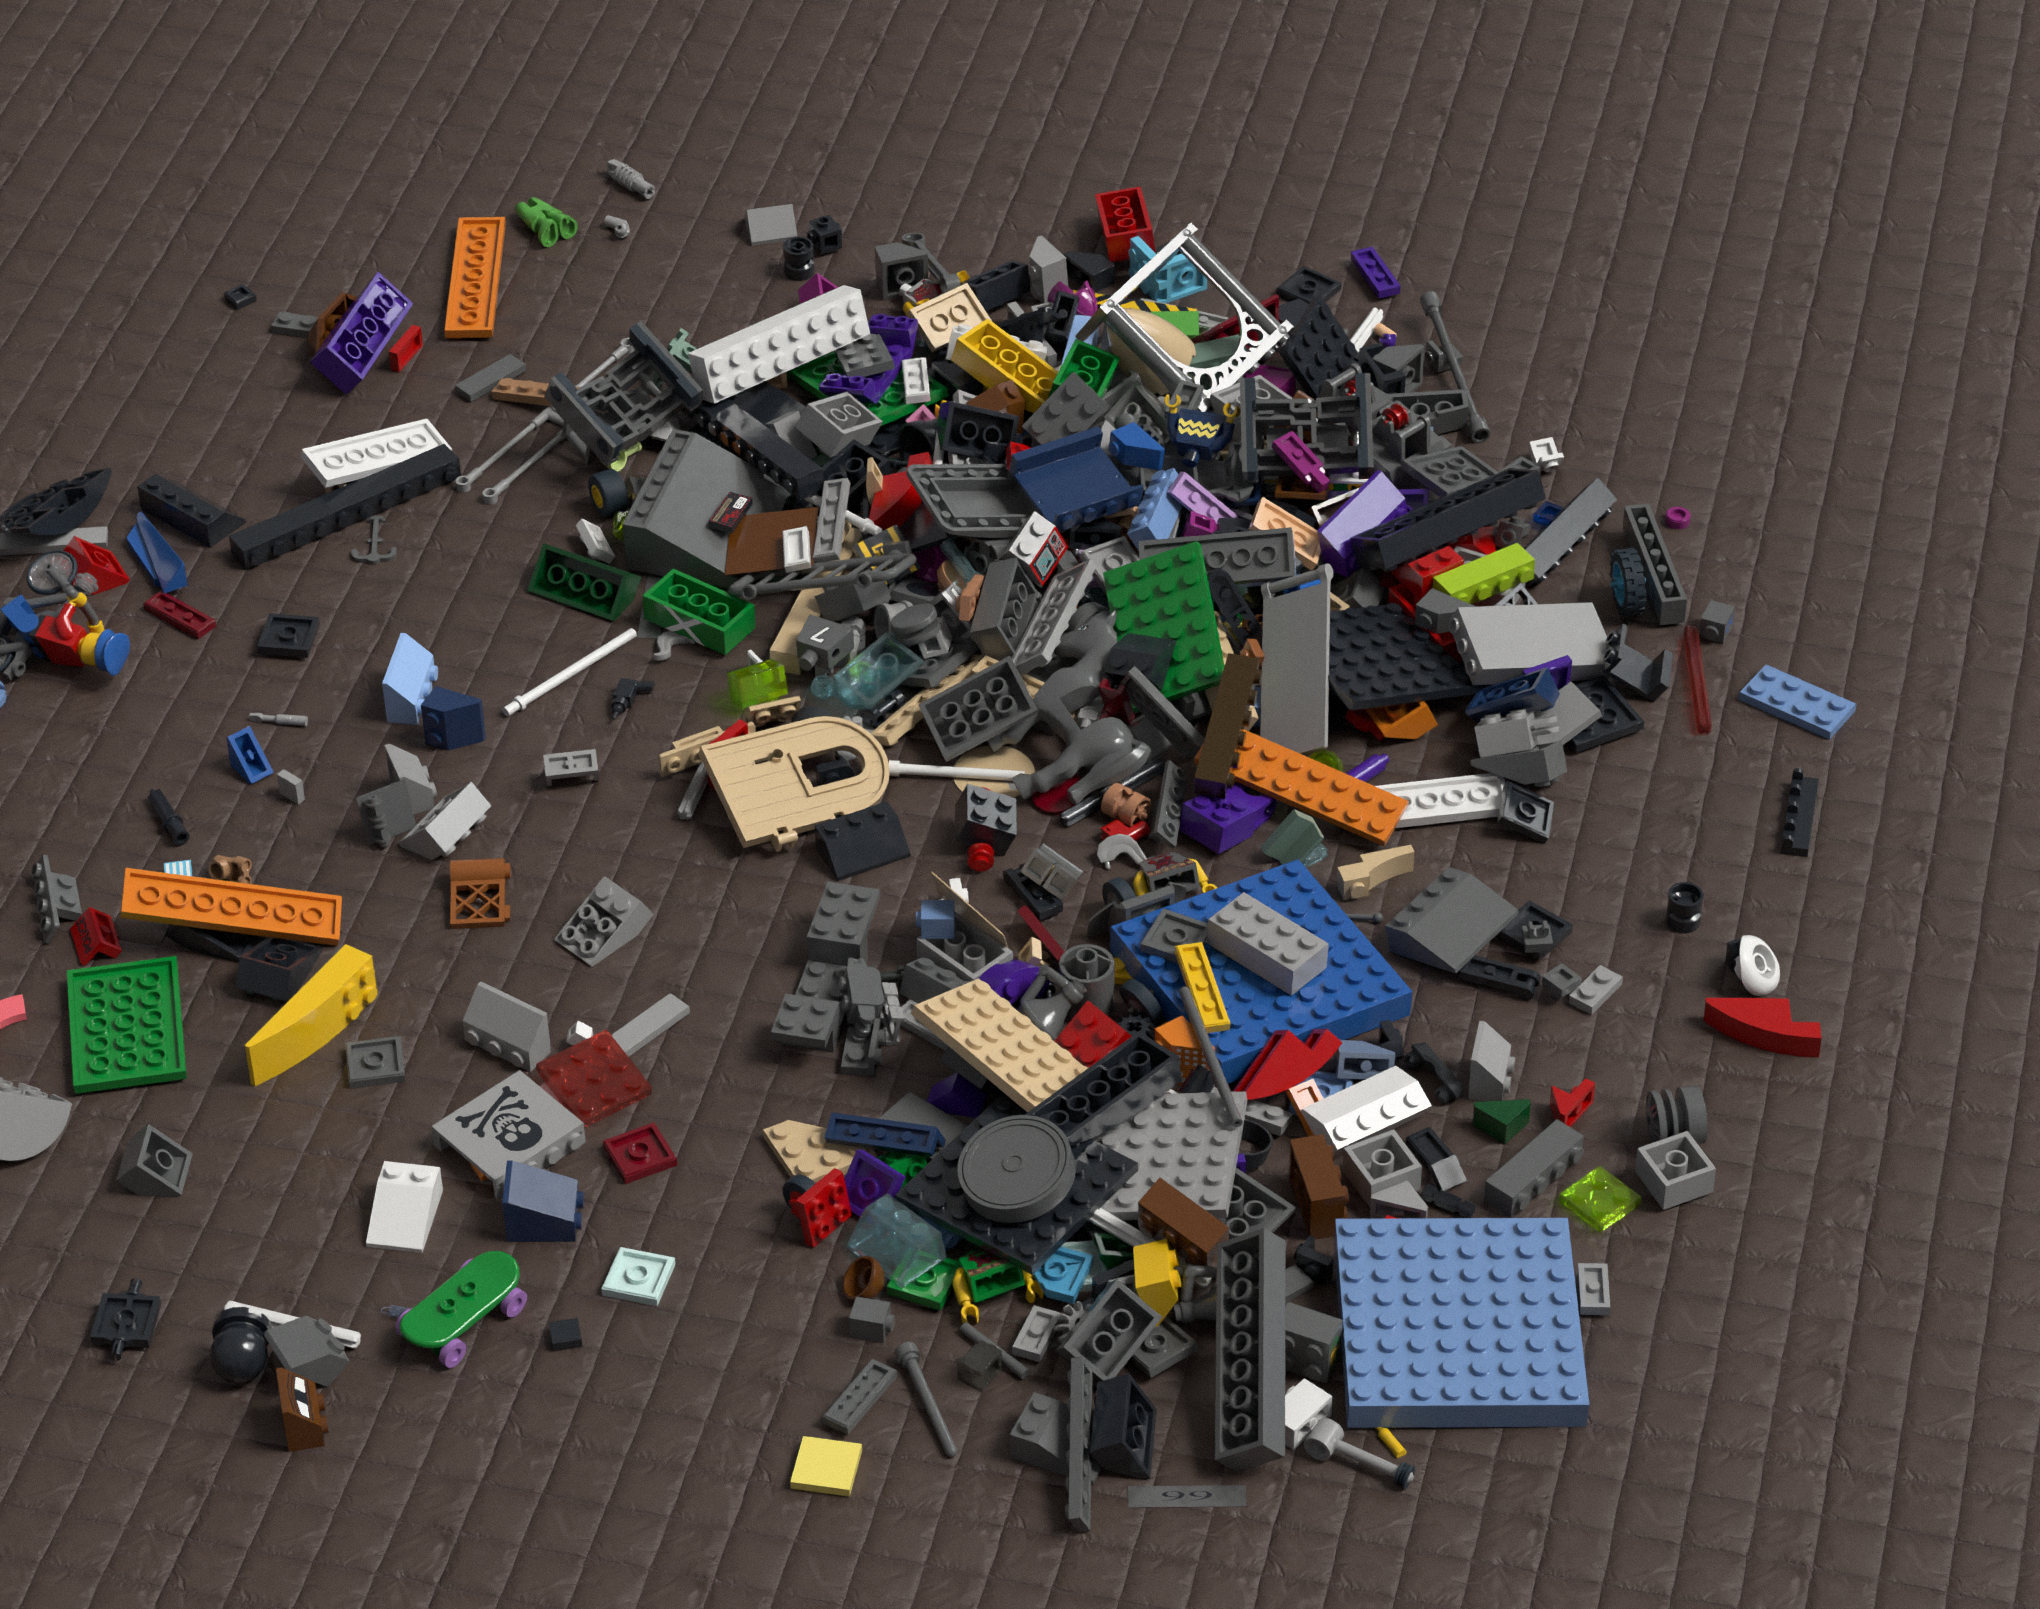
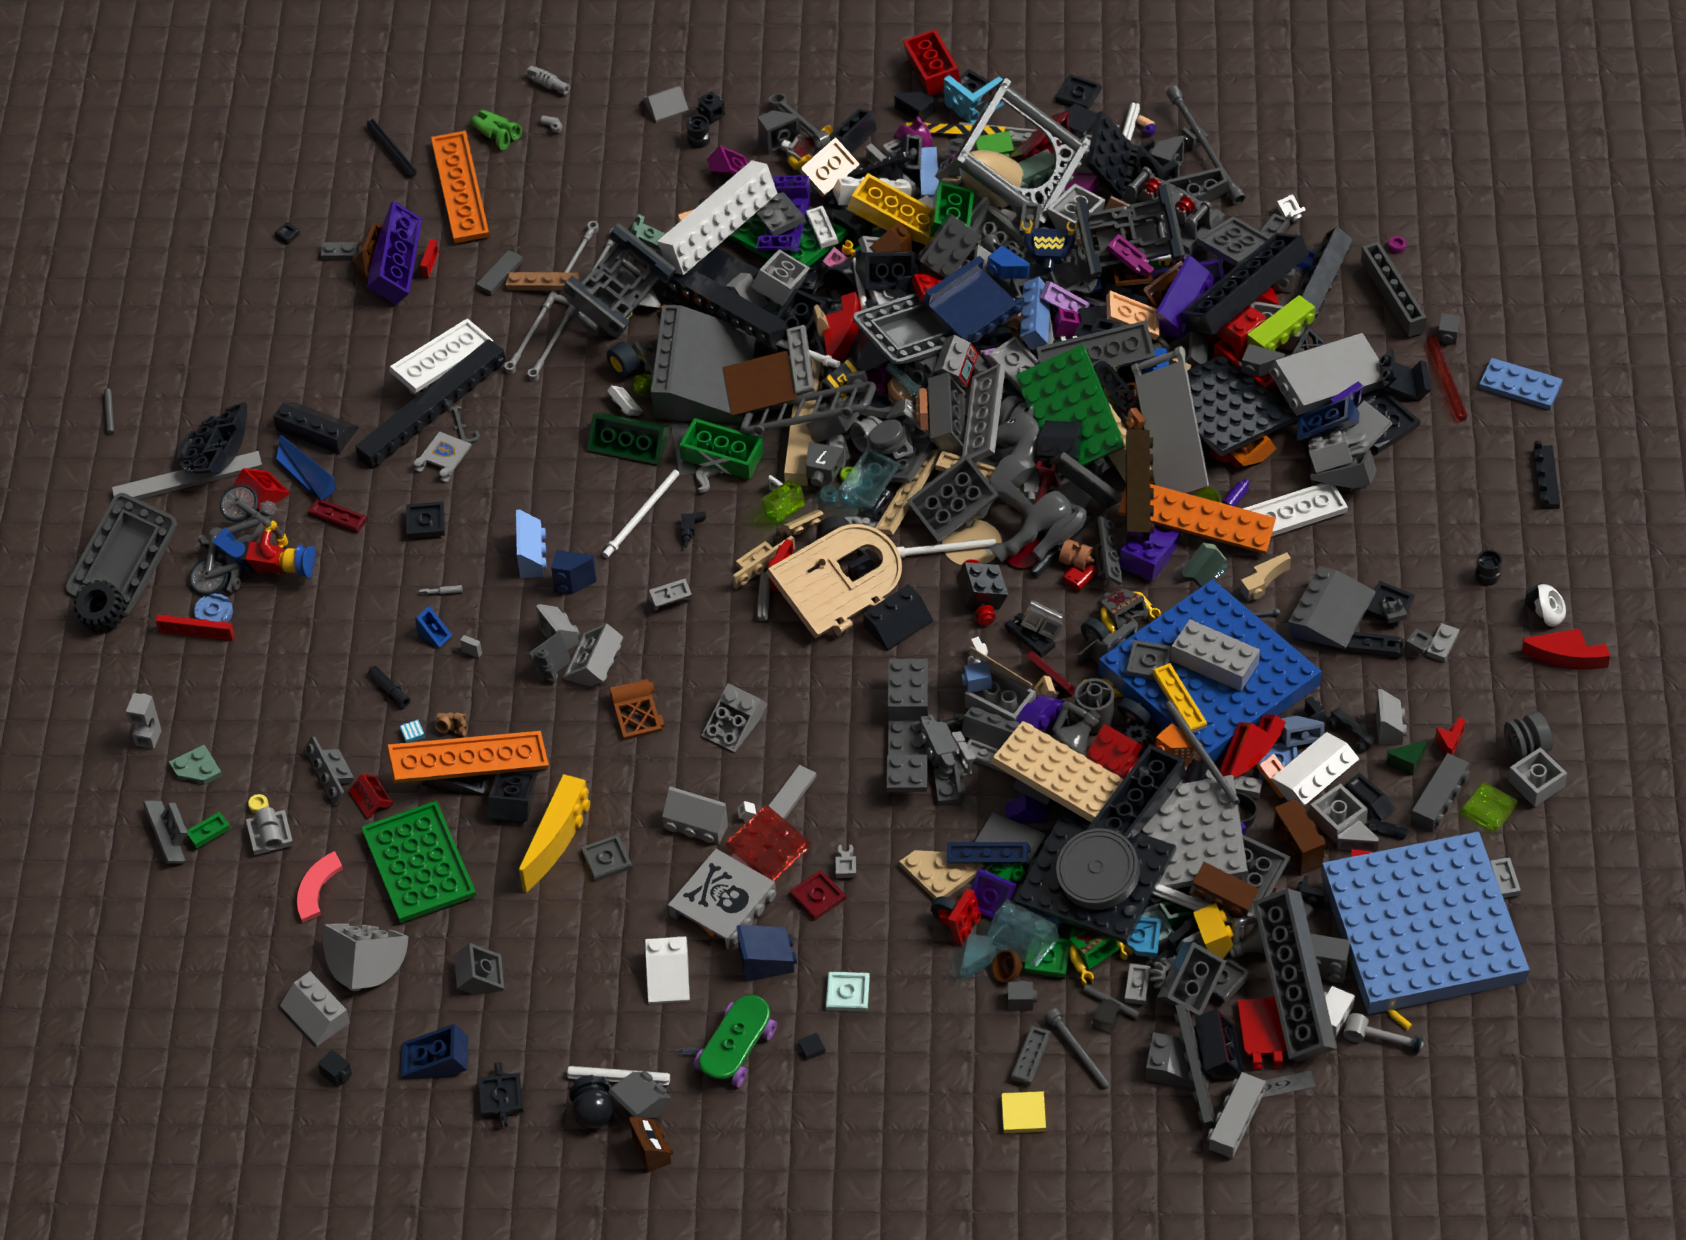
camera: 10 degrees left, 10 degrees up
black tile [709,492,753,534] -> none
white tile [782,526,811,573] -> none
light grey slope [1029,235,1068,304] -> none
light grey piece [1097,834,1155,870] -> none
dark purple plate [1351,247,1401,299] -> none
black tile [1498,781,1554,844] -> none
black wheel [1610,548,1646,617] -> none
none -> black axle [366,119,417,177]
none -> dark blue slope [401,1024,468,1079]
none -> light grey flag [414,431,472,482]
none -> light grey plate [836,845,856,878]
none -> clear light blue slope [961,934,997,979]
none -> light grey brick [1207,1072,1265,1159]
none -> red tile [1237,997,1287,1071]

